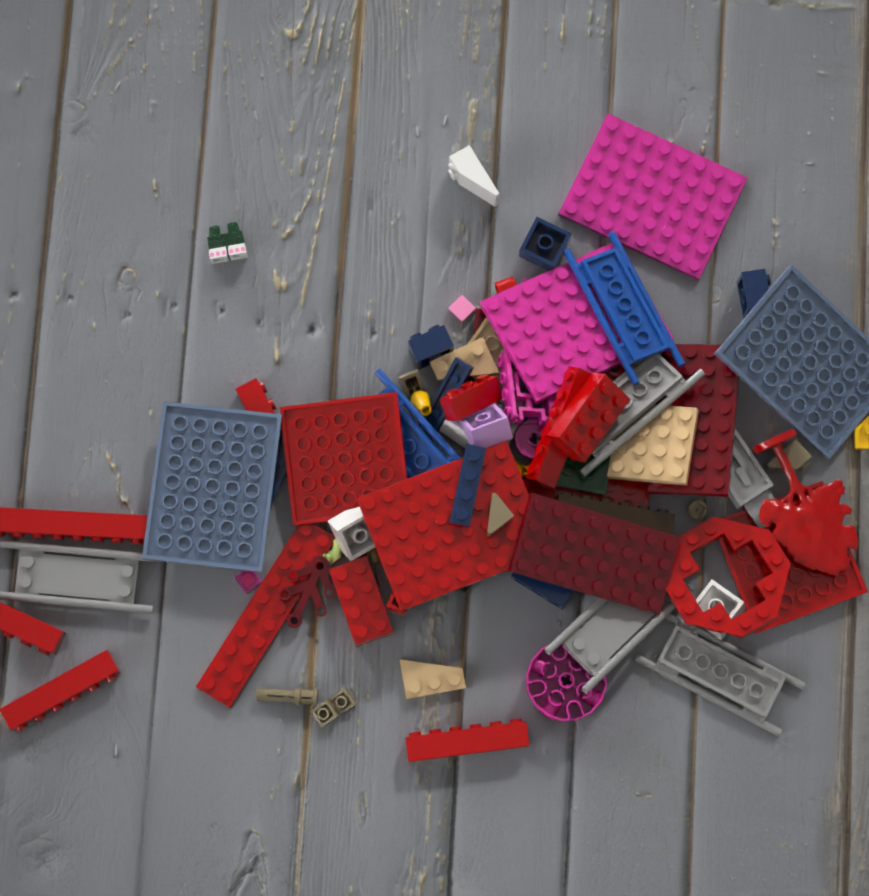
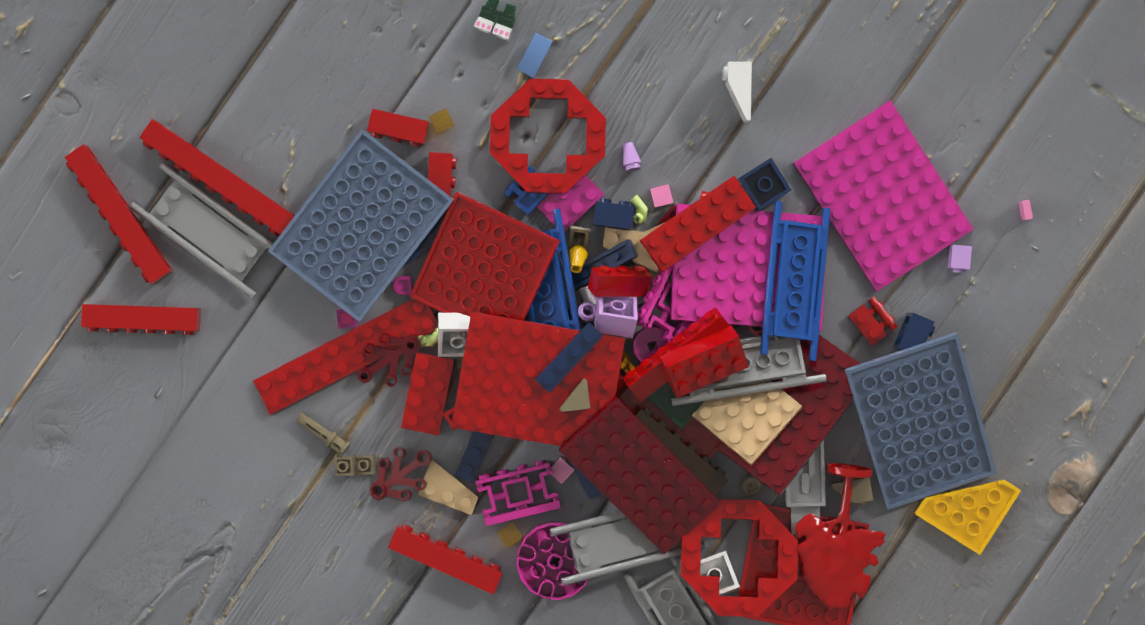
camera: 30 degrees right, 10 degrees up
none -> red brick [367,109,430,147]
none -> dark red plant [370,447,432,501]
none -> dark pink tile [393,276,413,295]
none -> clear yellow plate [429,108,455,134]
none -> dark blue plate [455,432,493,483]
none -> dark pink fence [475,459,561,526]
none -> red plate [490,79,606,194]
none -> clear yellow tile [497,522,523,548]
none -> blue plate [504,165,548,215]
none -> medium blue slope [517,33,553,78]
none -> dark pink plate [536,175,604,233]
none -> bright pink tile [551,457,574,484]
none -> lavender cone [578,302,596,323]
none -> lavender cone [622,142,642,172]
none -> yellowish green arm [630,195,648,224]
none -> red plate [639,176,756,273]
none -> red plate [848,296,898,346]
none -> lavender brick [947,245,972,273]
none -> bright pink tile [1018,200,1033,221]

